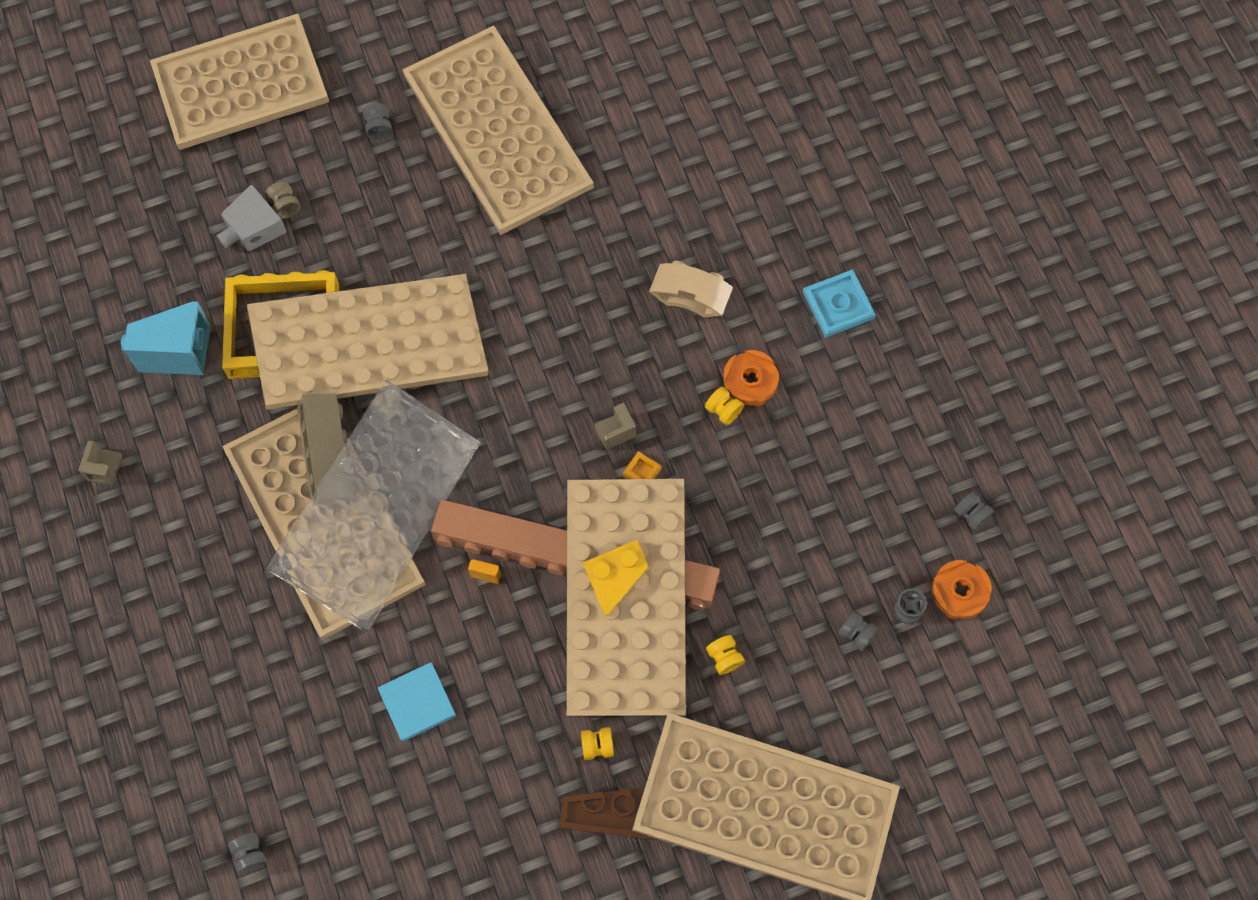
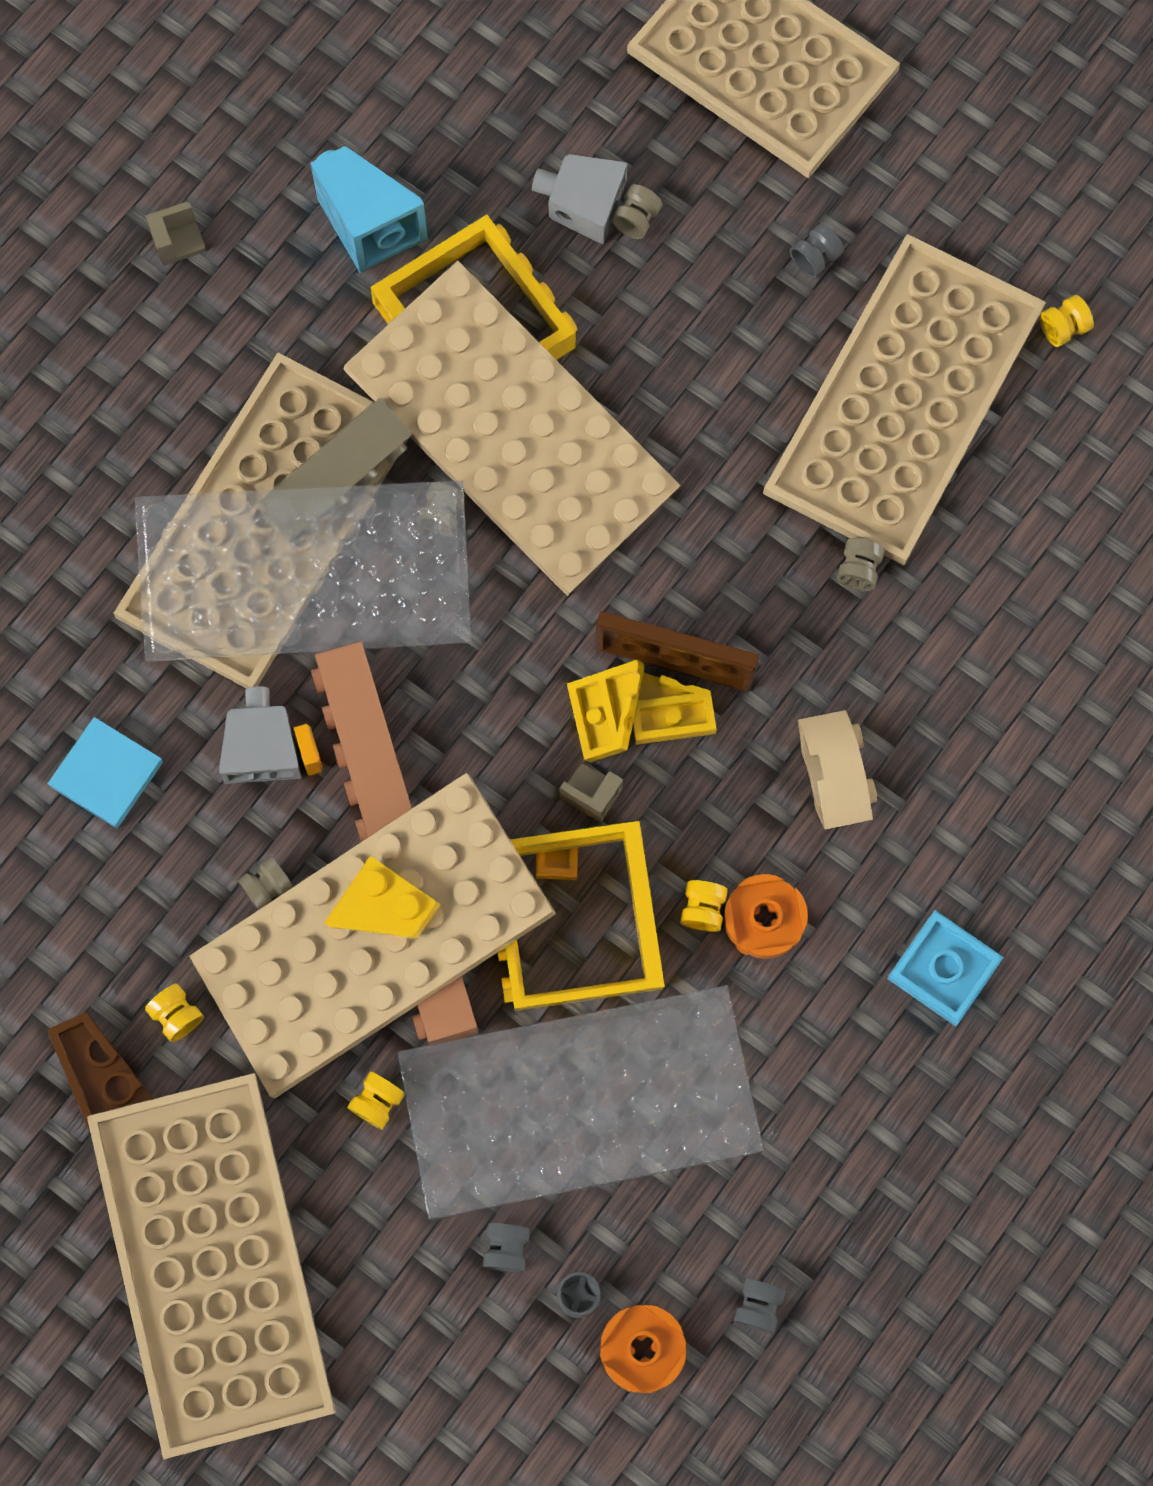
camera: 55 degrees right, 5 degrees up
none -> light grey torso [219,686,302,784]
none -> dark tan wheel [237,856,294,910]
none -> clear plate [398,986,764,1221]
none -> yellow window [498,821,665,1011]
none -> yellow wing [567,660,644,763]
none -> reddish brown tile [595,611,759,692]
none -> yellow wing [633,673,717,745]
none -> dark tan wheel [836,538,885,591]
none -> yellow wheel [1039,295,1094,347]

